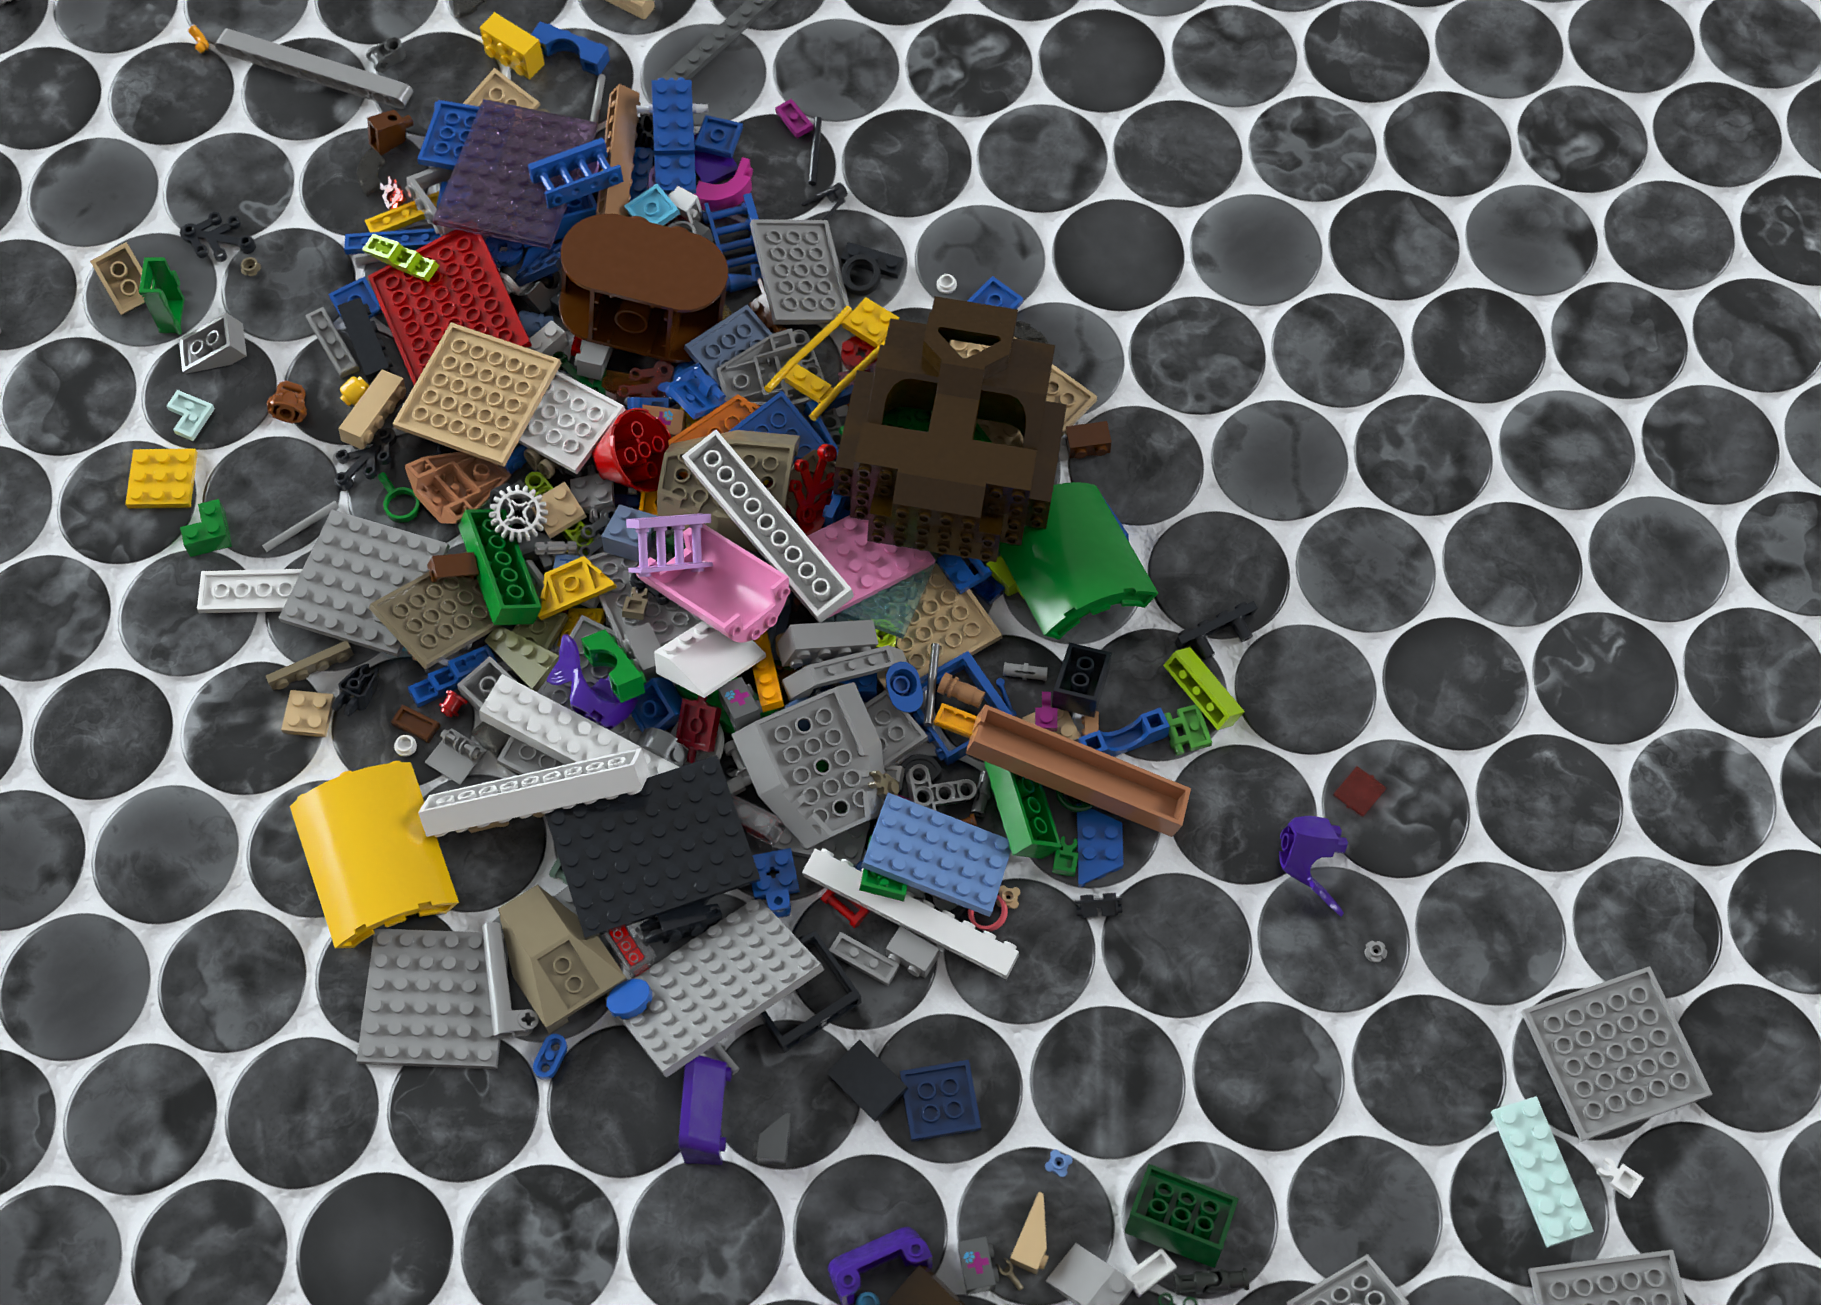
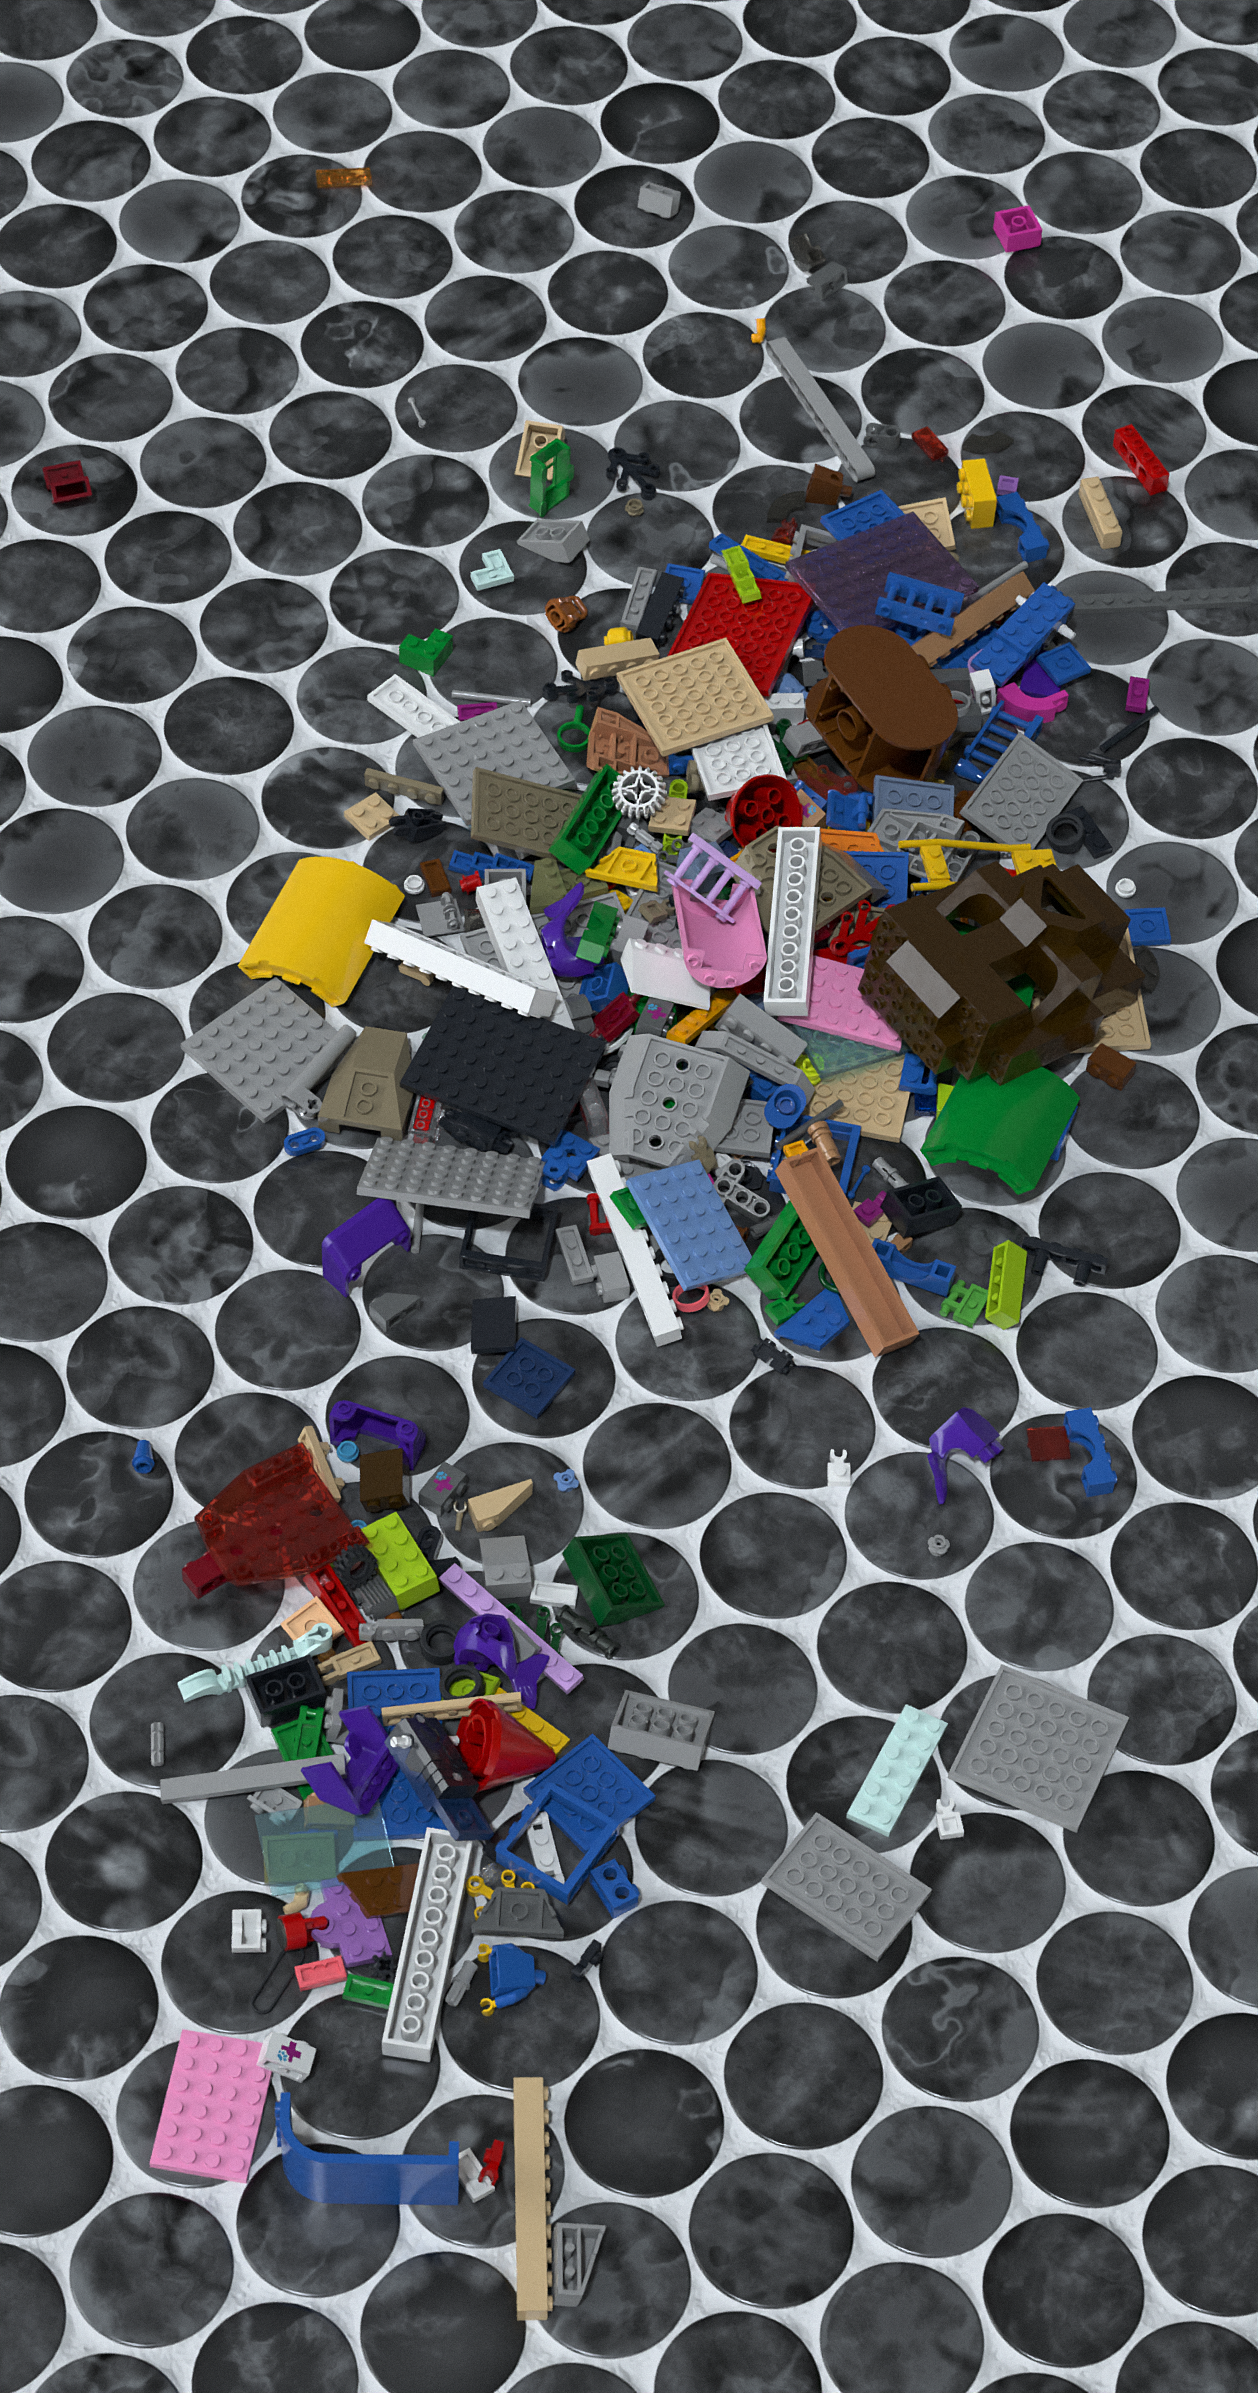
camera: 40 degrees right, 10 degrees down
yellow plate [125,449,198,508] -> none
reddish brown hinge [427,552,479,582] -> none
blue tile [607,979,652,1019] -> none
medium azure plate [624,184,680,225] -> none
none -> magenta plate [457,702,497,722]
none -> white plate [827,1449,851,1487]
none -> clear red plate [911,426,949,461]
none -> medium lavender plate [997,475,1019,495]
none -> blue arch [1063,1407,1117,1497]

